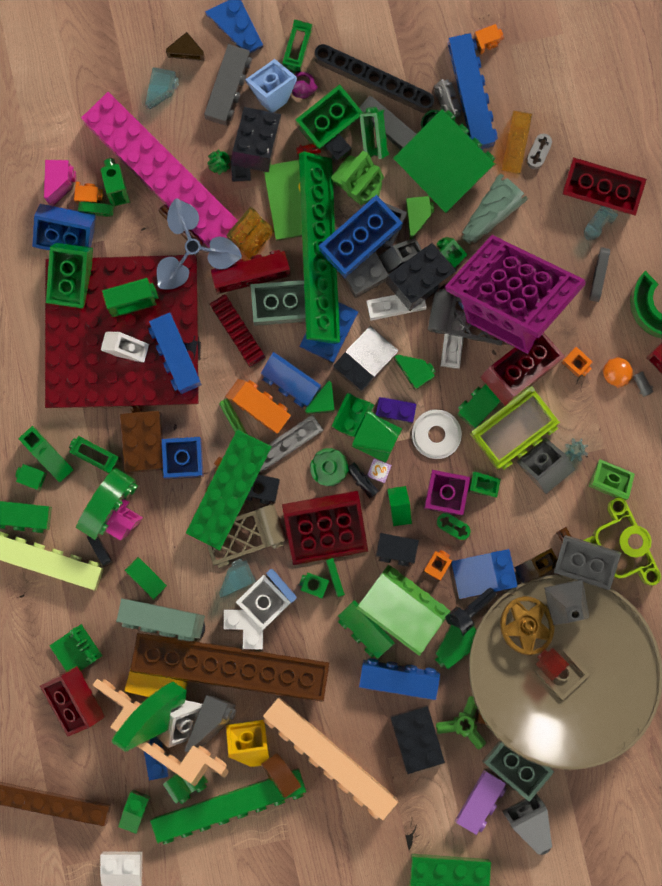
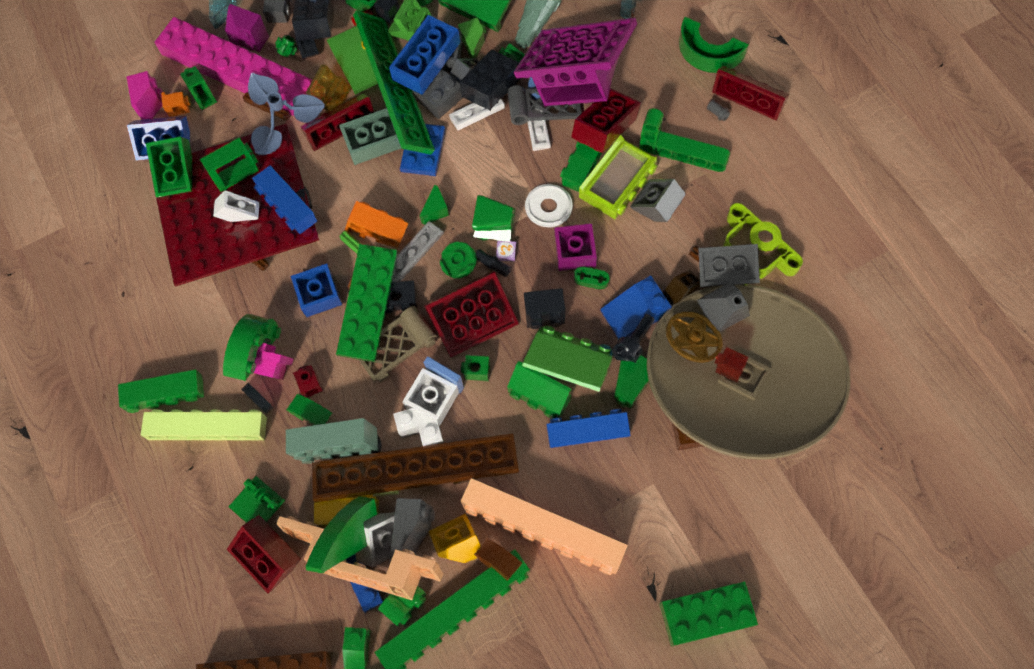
camera: 10 degrees left, 15 degrees down
green brick [15,464,47,491] -> none
green slope [18,426,74,483] -> none
green window [69,436,121,473] -> none
green beam [78,202,114,217] -> none
reddish brown brick [120,411,163,473] -> none
dark red gear [209,294,266,368] -> none
clear light blue slope [219,559,257,598] -> none
blue slope [261,352,321,408] -> none
green tile [326,558,345,597] -> none
green bracket [332,393,374,438] -> none
slope [333,326,399,393] -> none
dark purple plate [376,397,417,423] -> none
green slope [387,486,412,527] -> none
black brick [390,705,445,774] -> none
green slope [394,355,436,390] -> none
orange brick [423,550,452,581] -> none
bright green bush [436,696,486,750] -> none
medium lavender brick [455,770,507,835] -> none
green slope [468,472,501,498] -> none
sand green brick [483,740,554,802] -> none
slope [502,793,552,855] -> none
orange brick [561,347,593,377] -> none
clear light blue gear [564,438,588,461] -> none
bright green slope [588,459,635,501] -> none
dark grey beam [589,247,610,302] -> none
orange hair [603,357,633,388] -> none
none -> magenta slope [225,4,269,52]
none -> dark red brick [293,365,323,398]
none -> green beam [639,108,730,172]

